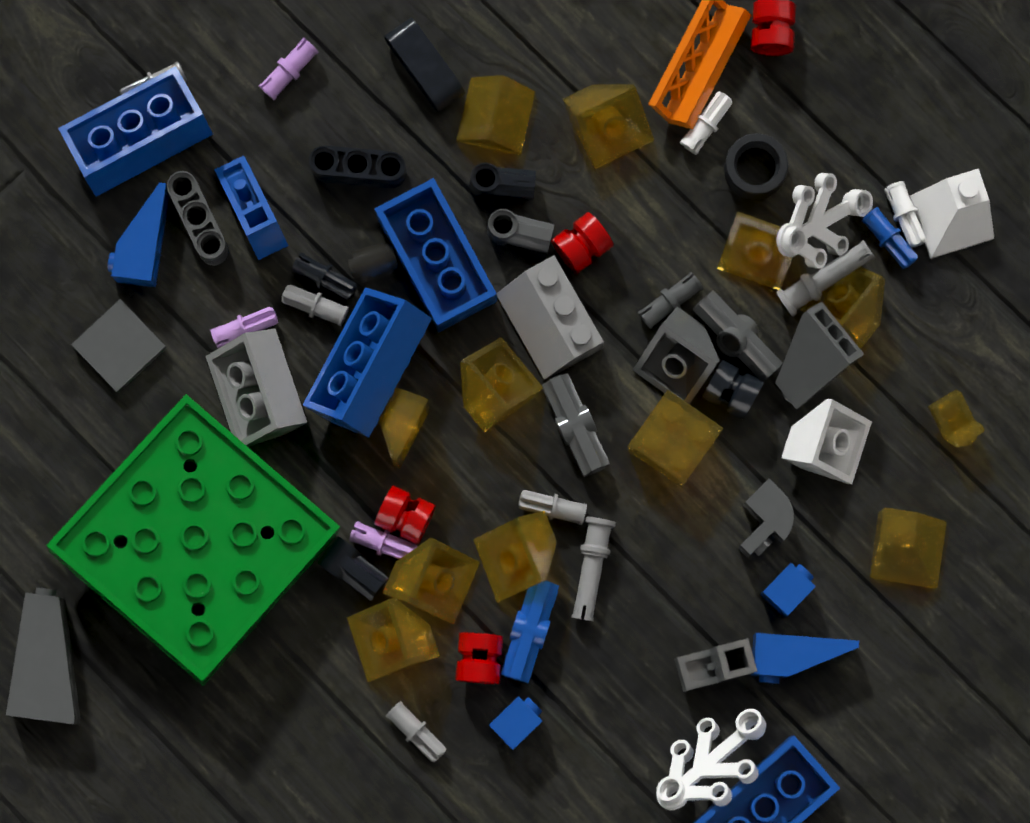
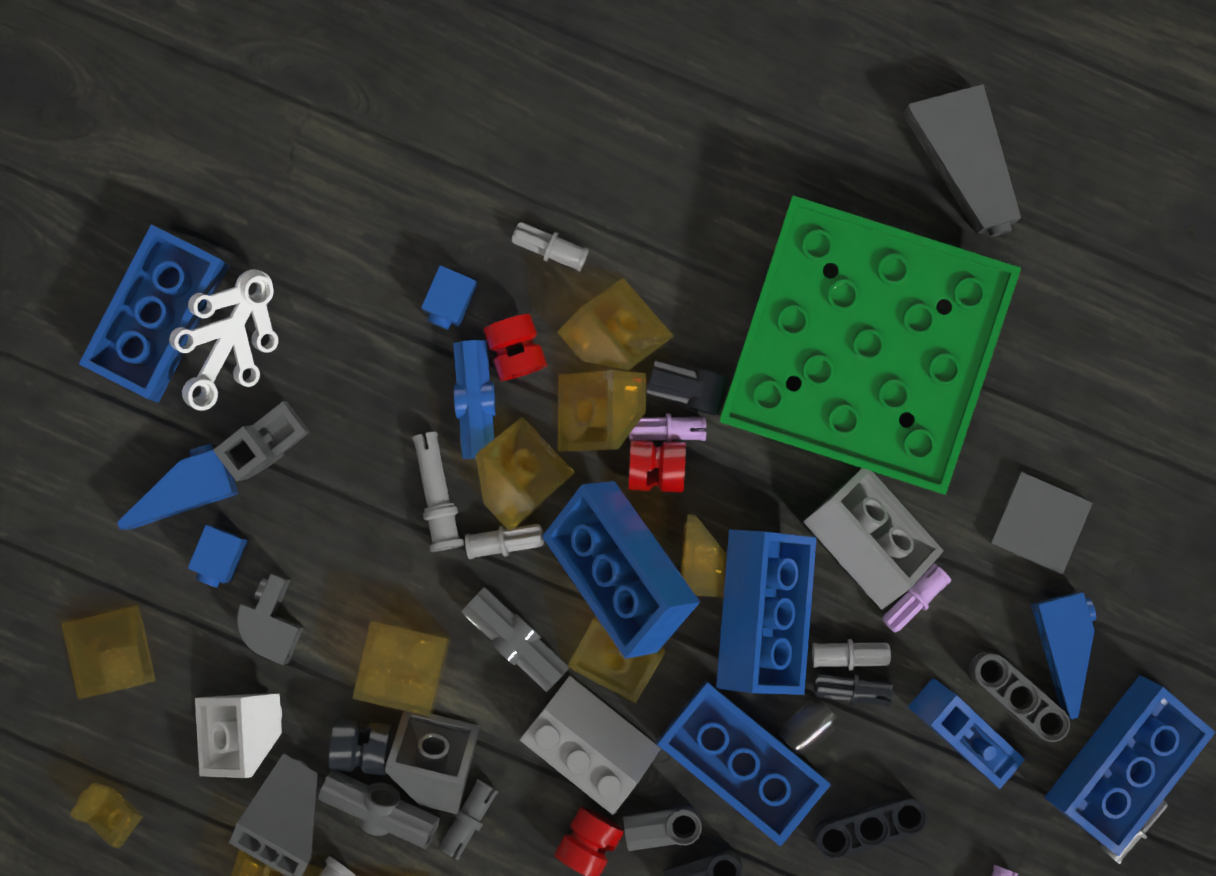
camera: 155 degrees right, 5 degrees up
none -> blue brick [542,481,700,659]

